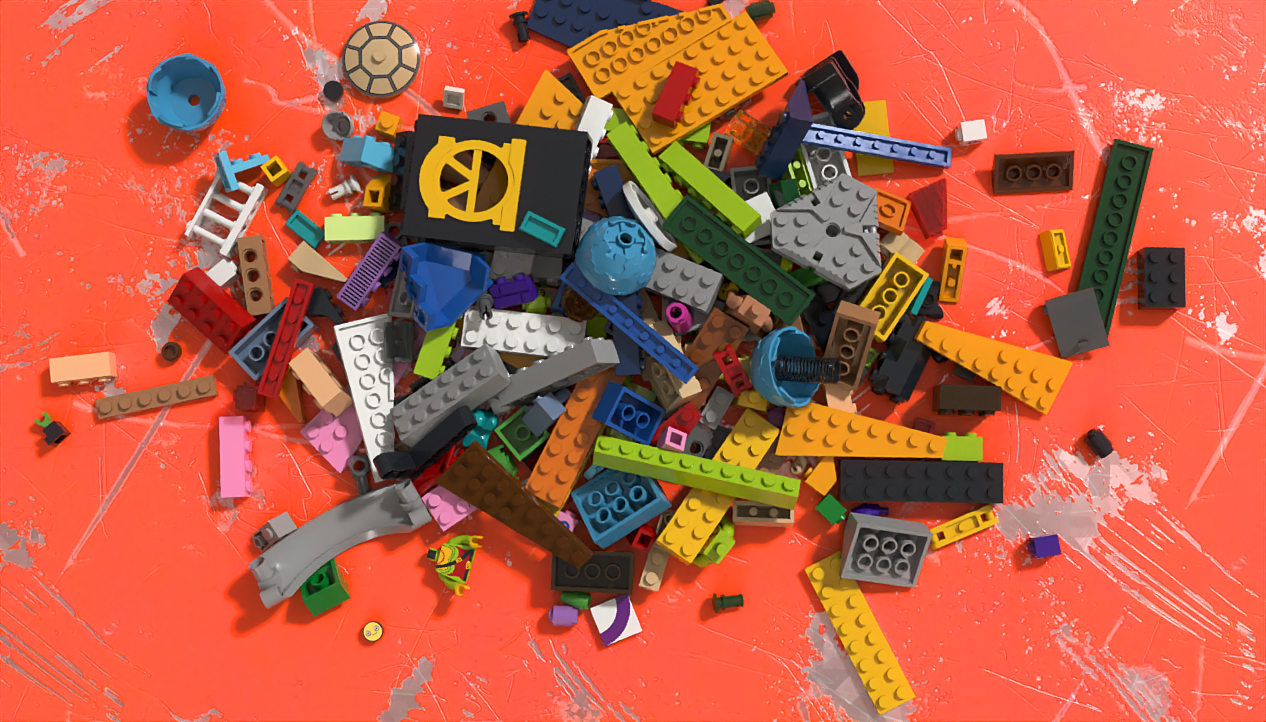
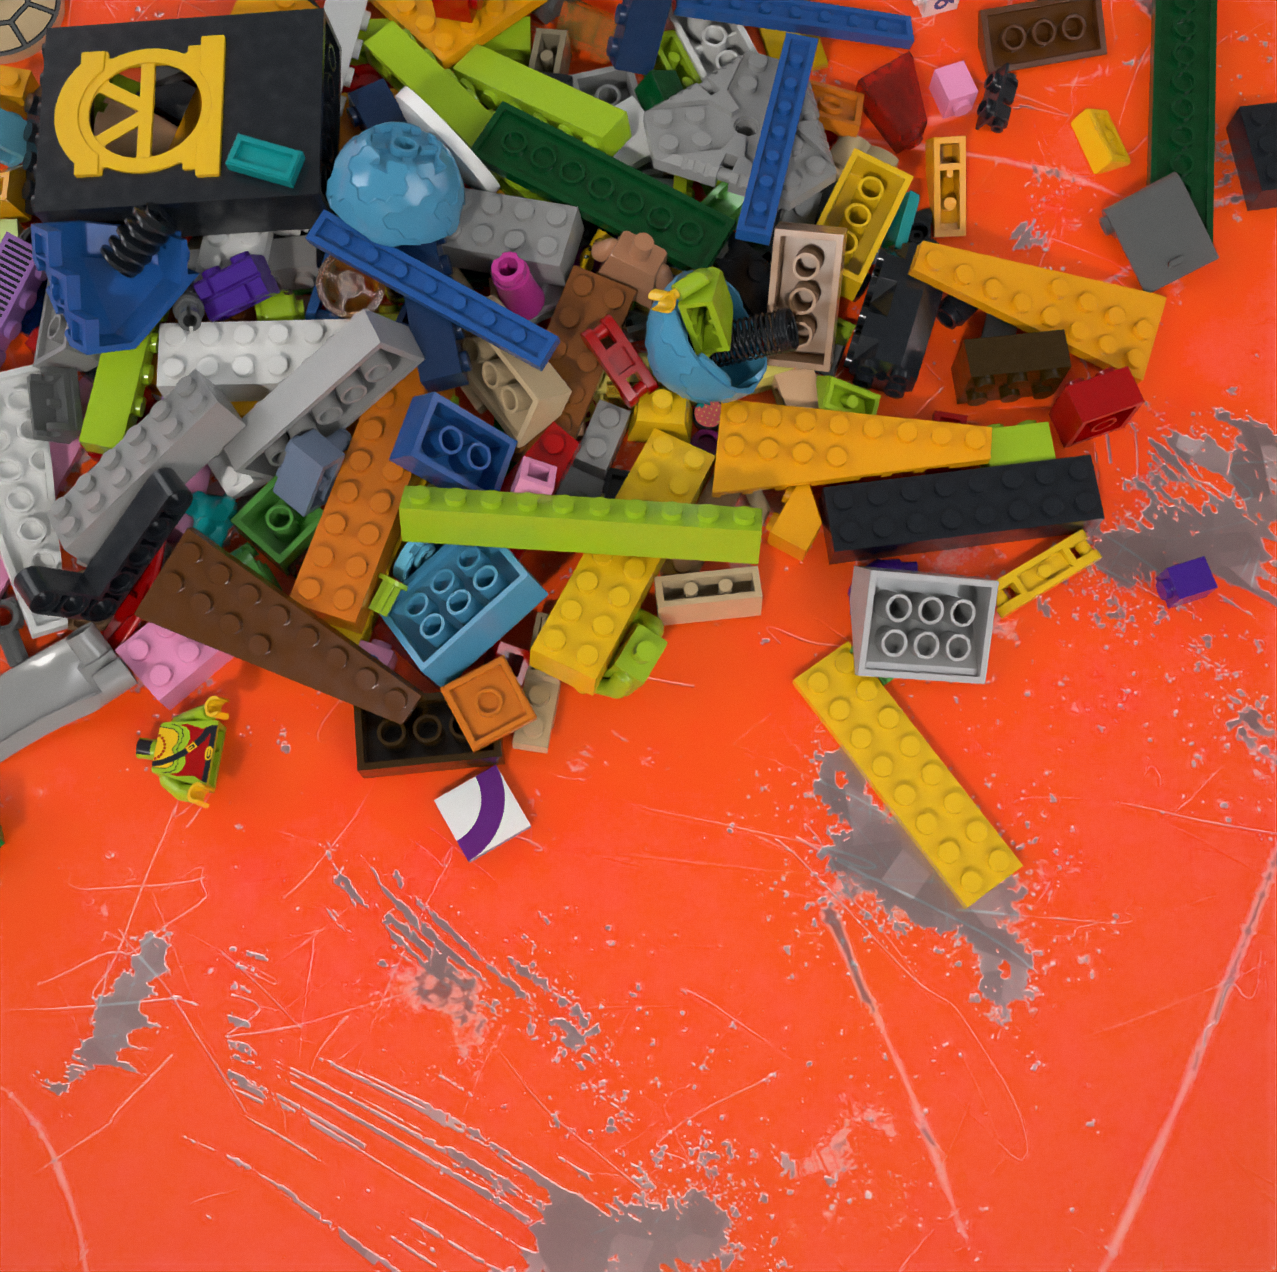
camera: 15 degrees left, 10 degrees down
light yellow tile [363,621,384,642] -> none
medium lavender brick [549,605,578,627] -> none
bright green cone [560,591,592,611] -> none
dark green pin [712,593,744,614] -> none
green brick [814,493,847,525] -> none
black brick [1084,428,1114,459] -> none
none -> black piece [100,202,177,278]
none -> lime piece [368,572,409,617]
none -> orange tile [440,655,537,753]
none -> lime torso [648,267,733,358]
none -> blue plate [735,32,818,246]
none -> lime slope [816,375,881,415]
none -> bright pink brick [929,60,979,119]
none -> black hinge [975,62,1018,133]
none -> red brick [1048,366,1145,448]

